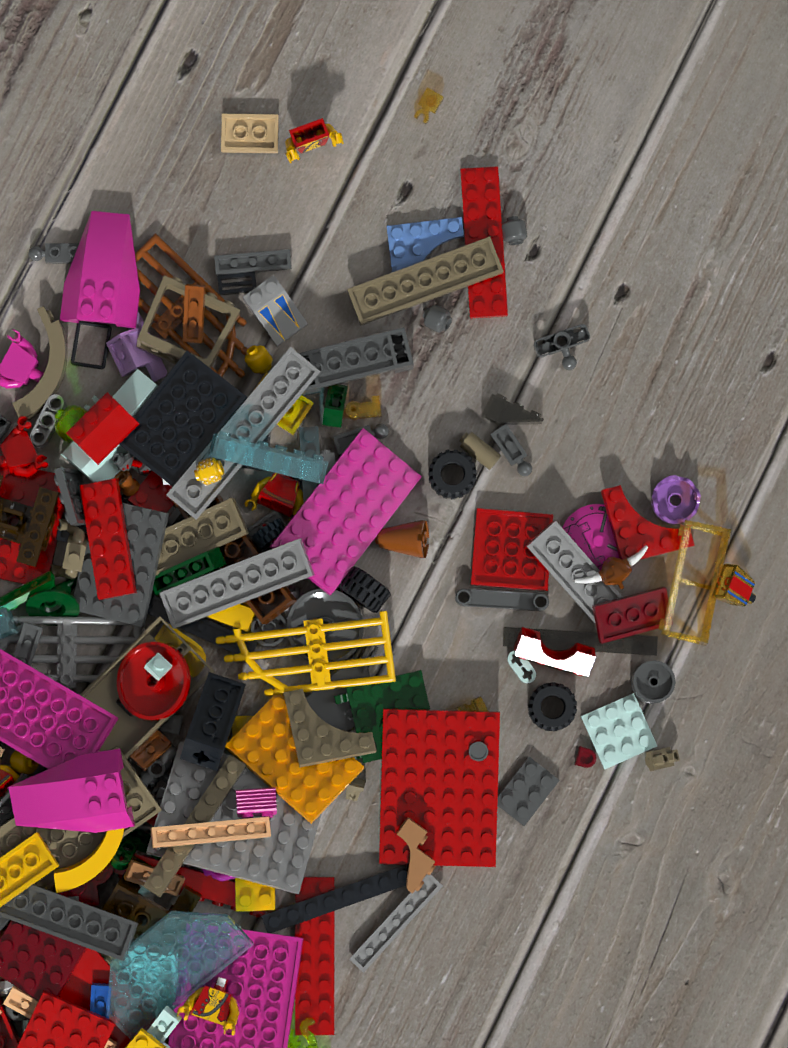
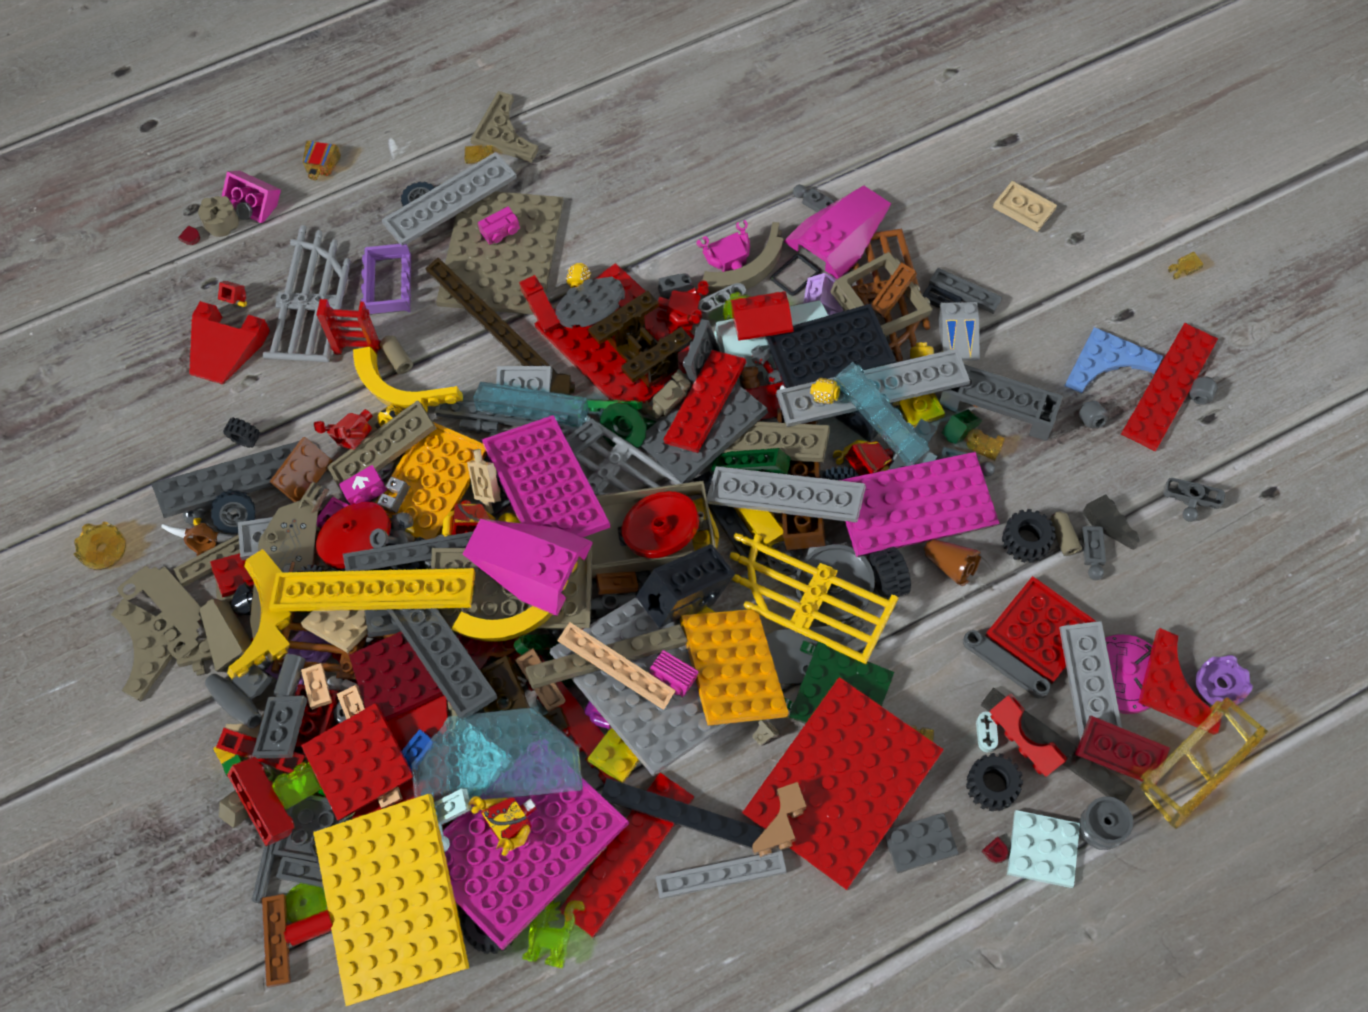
camera: 40 degrees right, 20 degrees down
light aqua plate [144,653,173,681] -> none
dark tan plate [284,689,376,768] -> none
torso [285,118,344,163] -> none
dark tan plate [347,237,504,325] -> none
dark grey piece [469,741,488,761] -> none
dark orange helmet [574,545,648,589] -> none
dark tan hips [645,747,680,771] -> none
clear yellow torso [711,564,756,607] -> none

